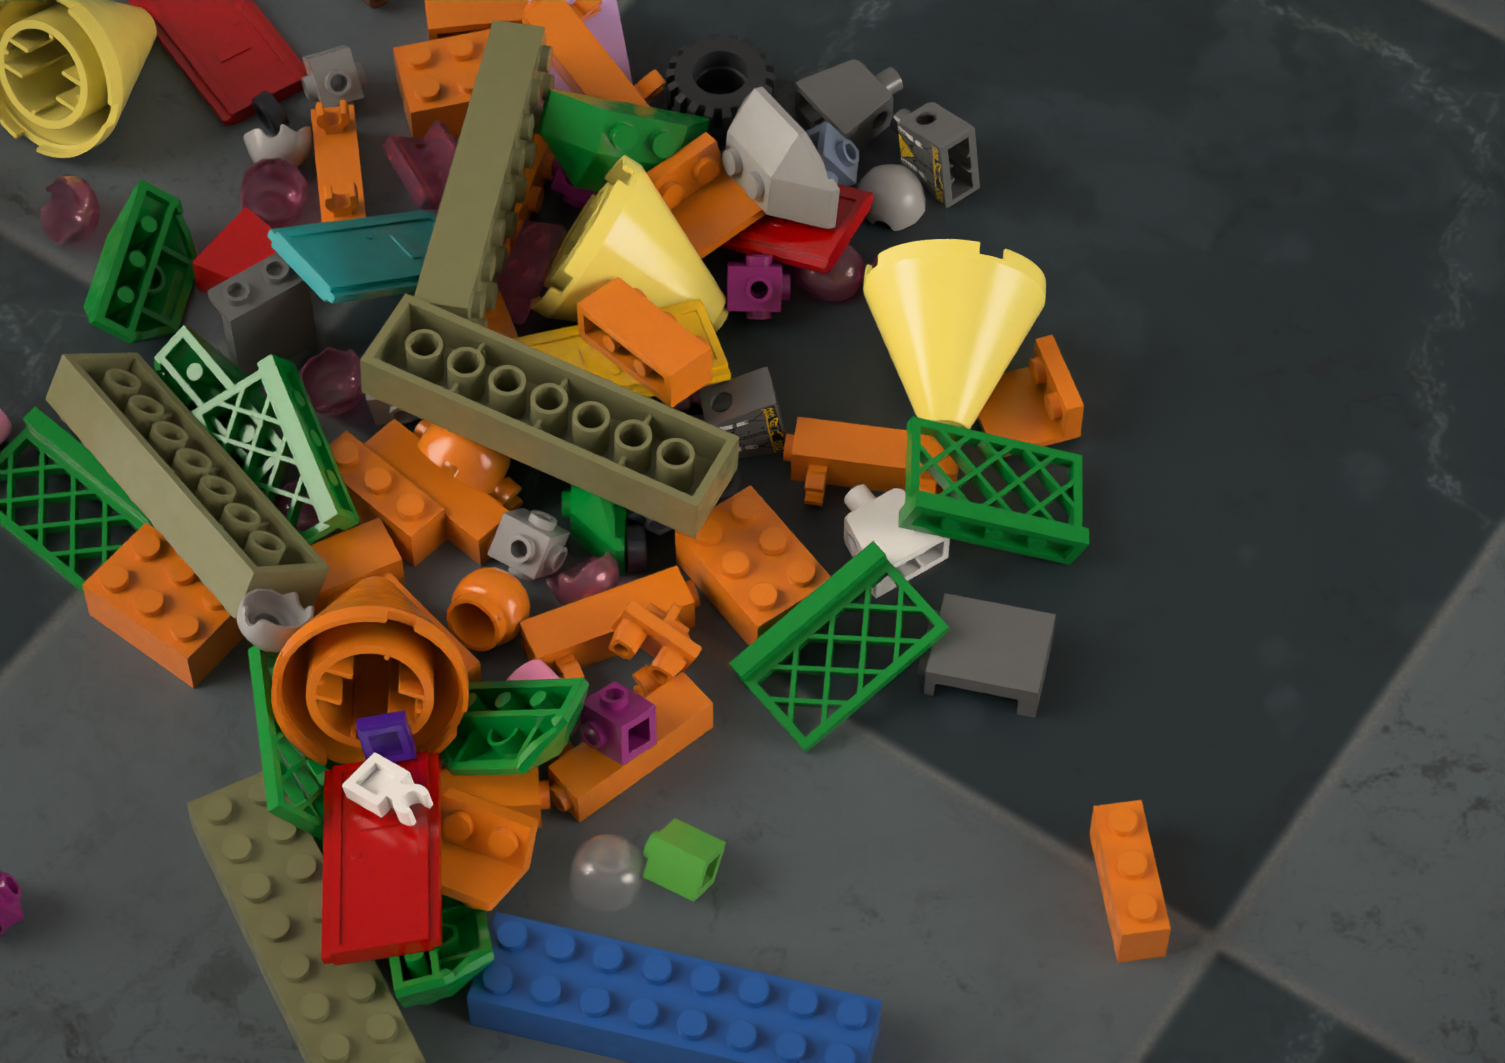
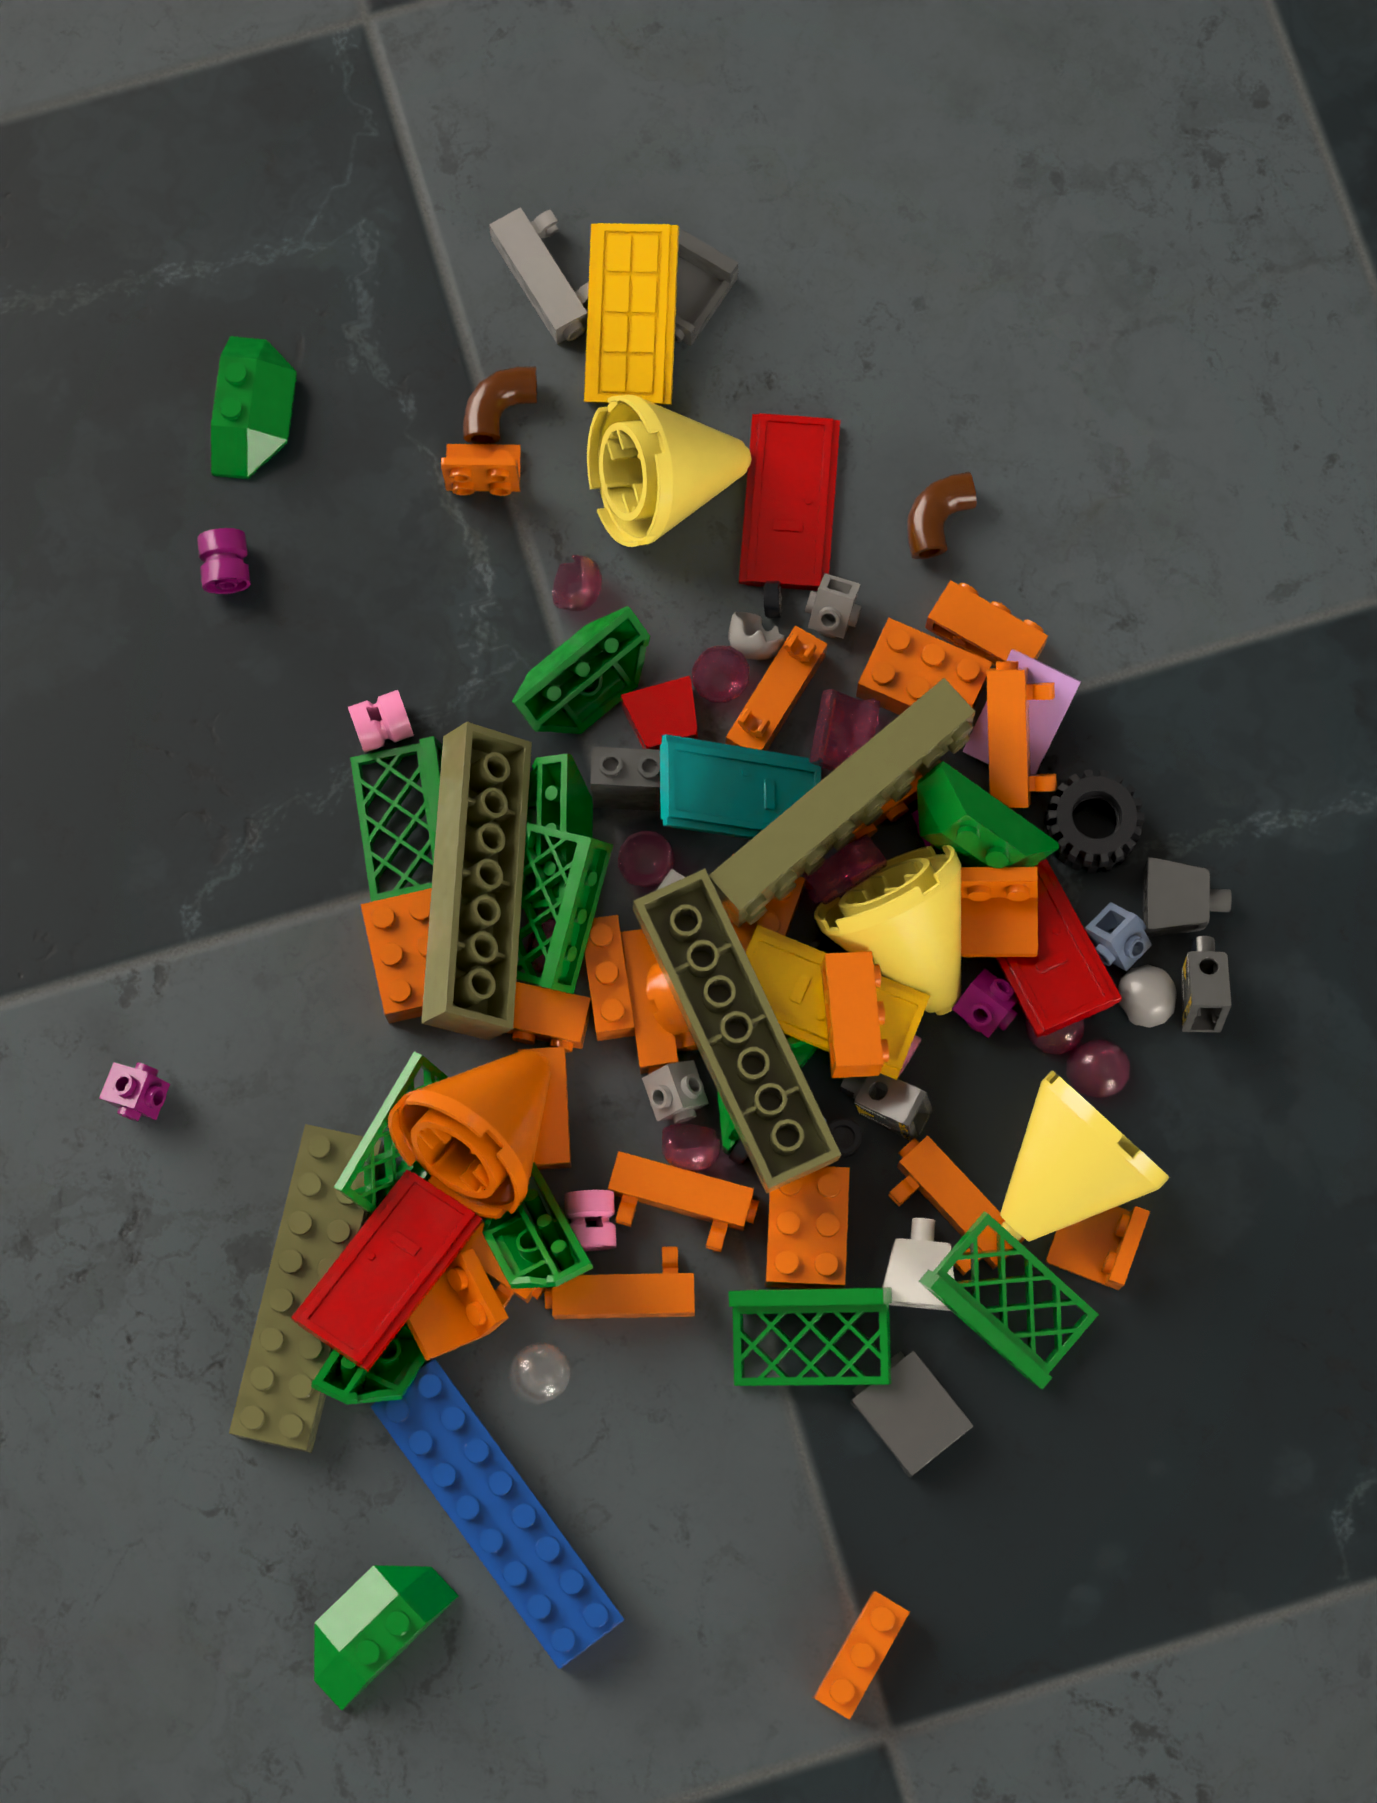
camera: 40 degrees right, 20 degrees up
light grey hair [237,588,315,652] -> none
white plate [342,752,433,826] -> none
dark purple tile [356,710,416,763] -> none
orange piece [446,567,530,651] -> none
magenta brick [580,681,657,765] -> none
orange hips [609,600,702,685] -> none
bright green brick [643,818,726,902] -> none
light grey wedge [722,87,840,229] -> none

